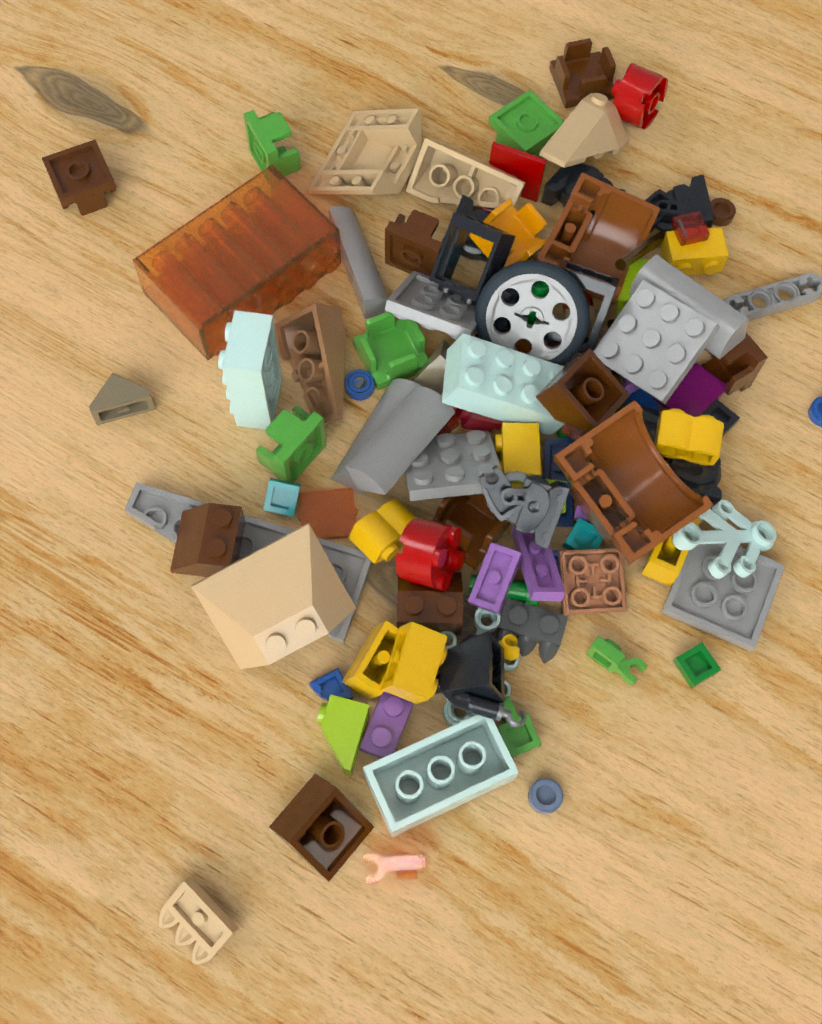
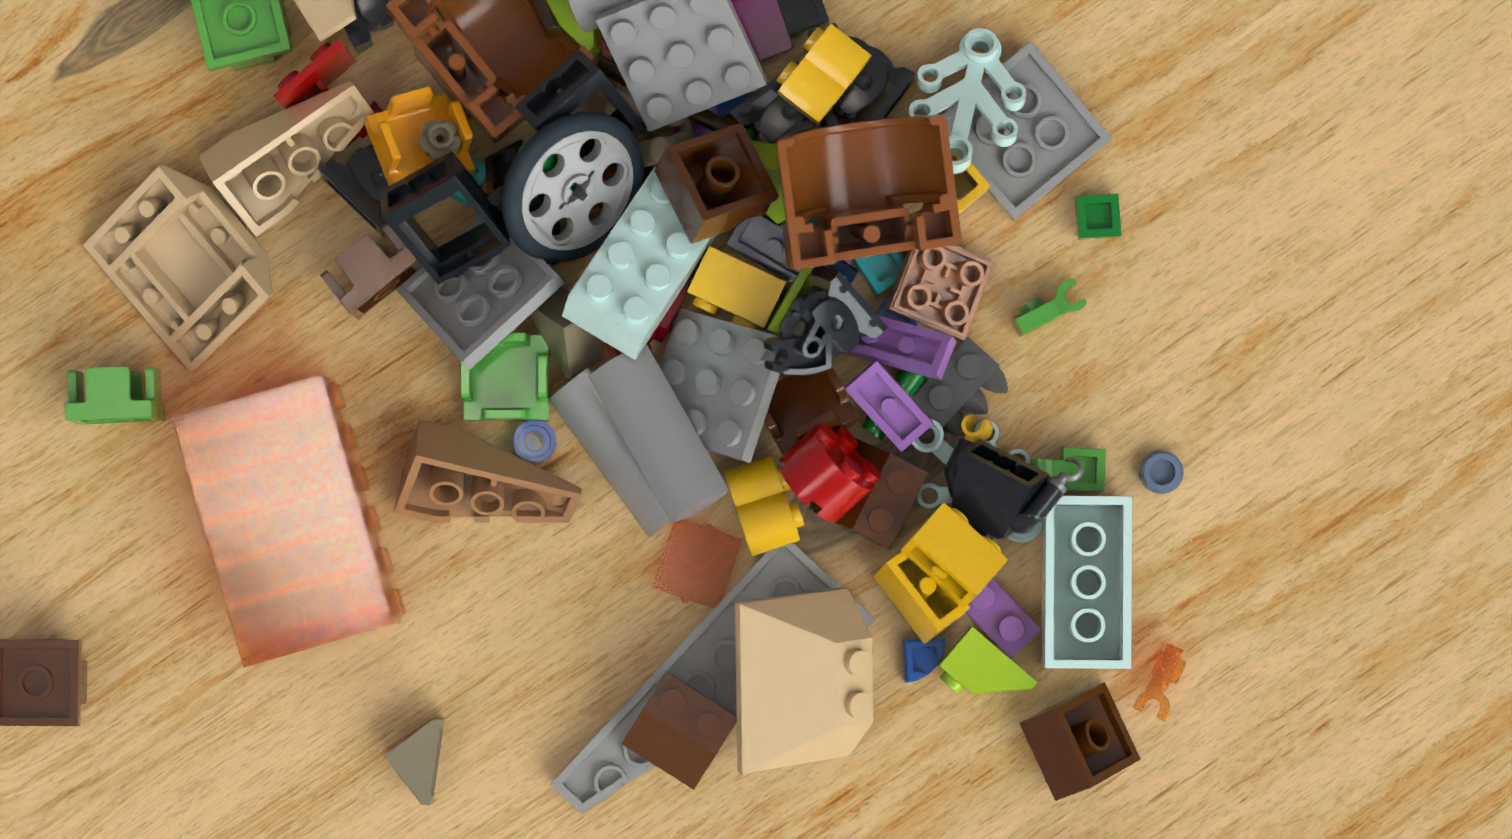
camera: 60 degrees left, 20 degrees up
light aqua brick [218,310,283,430] -> none
bright green panel [256,406,327,483] -> none
teal plate [263,478,301,517] -> none
light grey brick [329,206,388,319] -> none
none -> dark tan plate [418,119,461,160]

